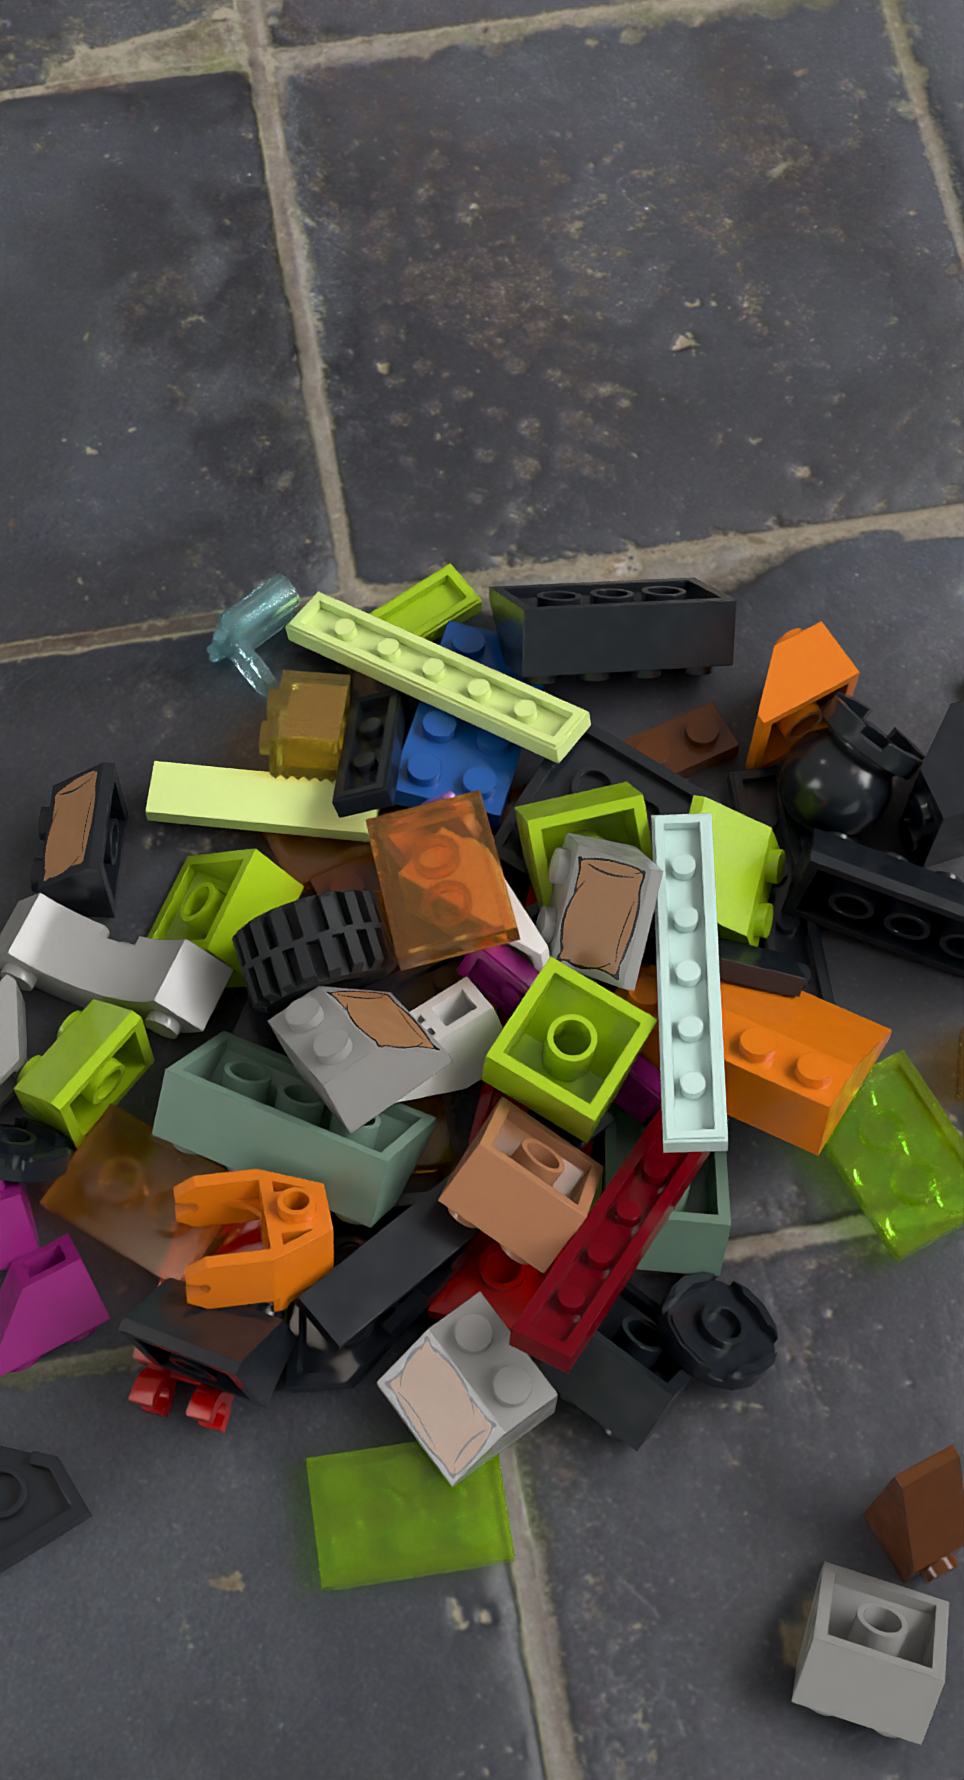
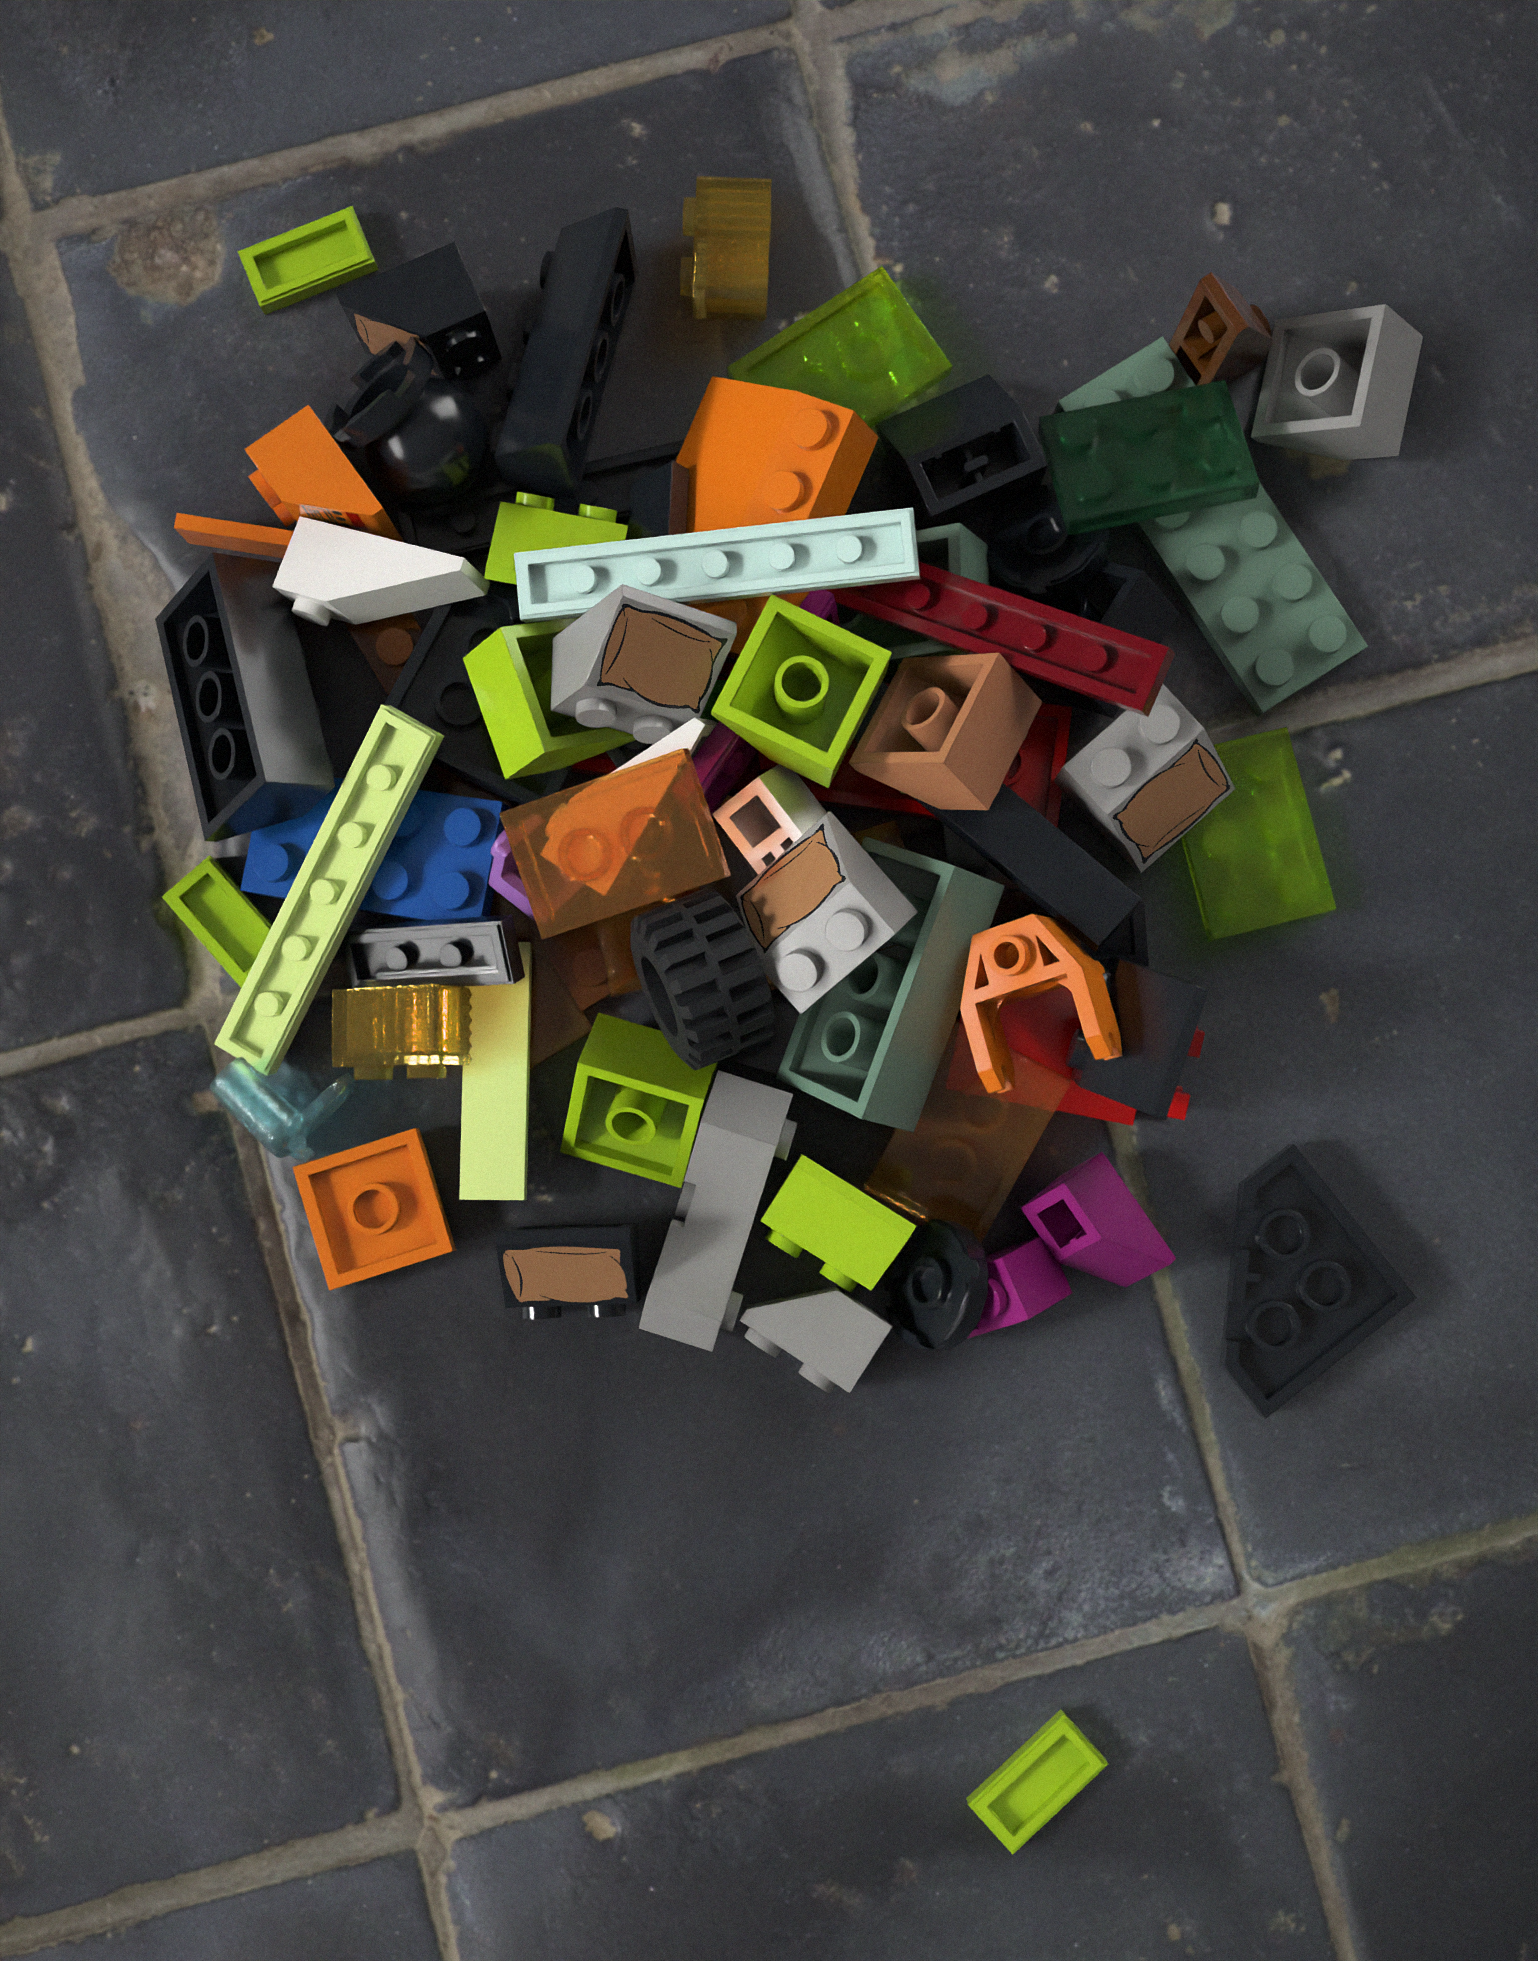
camera: 90 degrees left, 20 degrees up
none -> orange piece [174,513,294,558]
none -> white slope [272,516,491,626]
none -> orange plate [292,1128,456,1291]
none -> black slope [875,374,1048,530]
none -> clear green plate [1038,380,1260,536]
none -> sand green plate [1055,336,1368,717]

